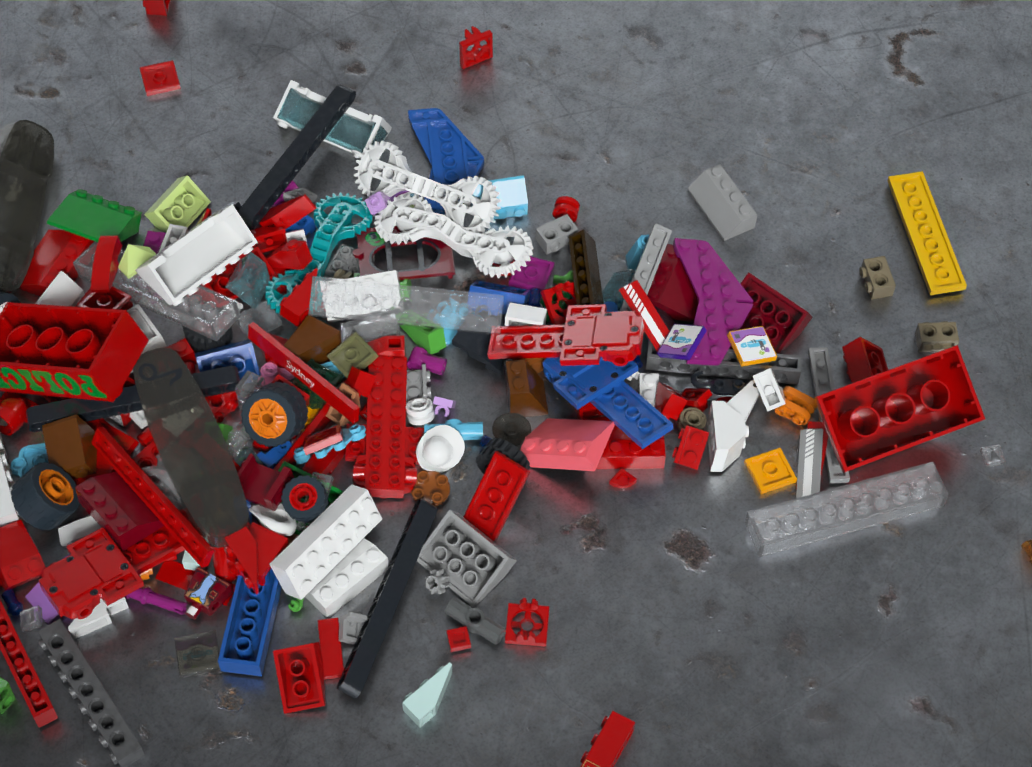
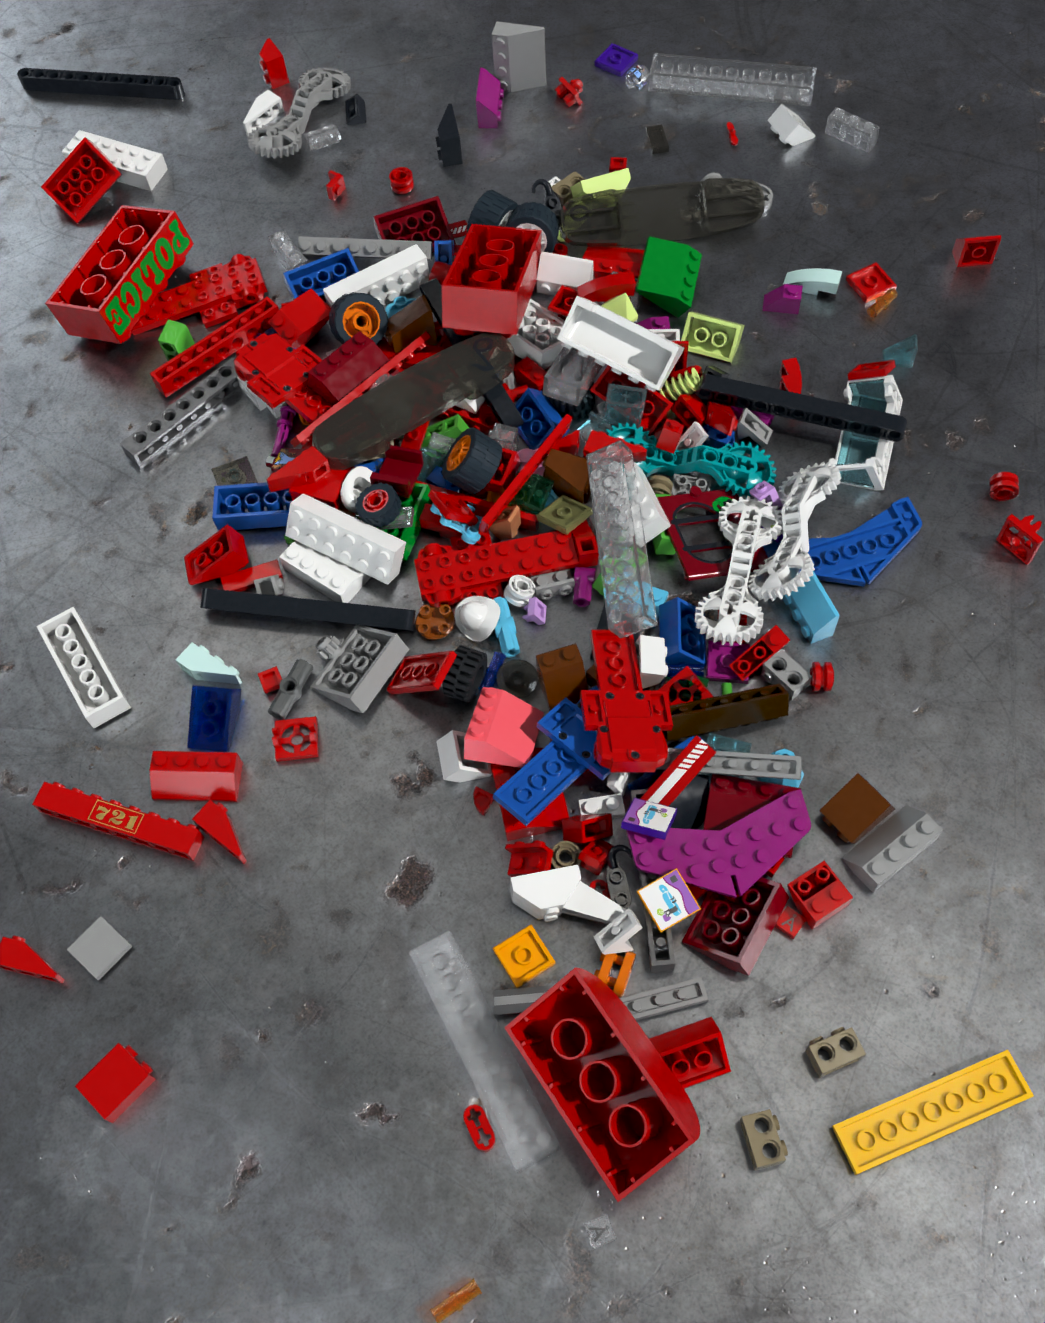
camera: 85 degrees right, 5 degrees up
red brick [345,366,376,398] -> none
none -> red slope [149,751,243,802]
none -> clear blue slope [187,685,241,752]
none -> red slope [192,800,247,864]
none -> white slope [436,730,492,783]
none -> red beam [463,1104,496,1152]
none -> red slope [729,625,790,682]
none -> magenta slope [762,284,803,314]
none -> red tile [775,906,807,939]
none -> red slope [779,357,802,394]
none -> light aqua slope [783,268,842,295]
none -> red slope [787,860,853,930]
none -> reddish brown slope [819,773,895,844]
none -> red tile [848,360,896,380]
none -> clear orange pin [867,288,898,318]
none -> clear light blue slope [883,334,918,368]
none -> red wheel [989,472,1019,501]

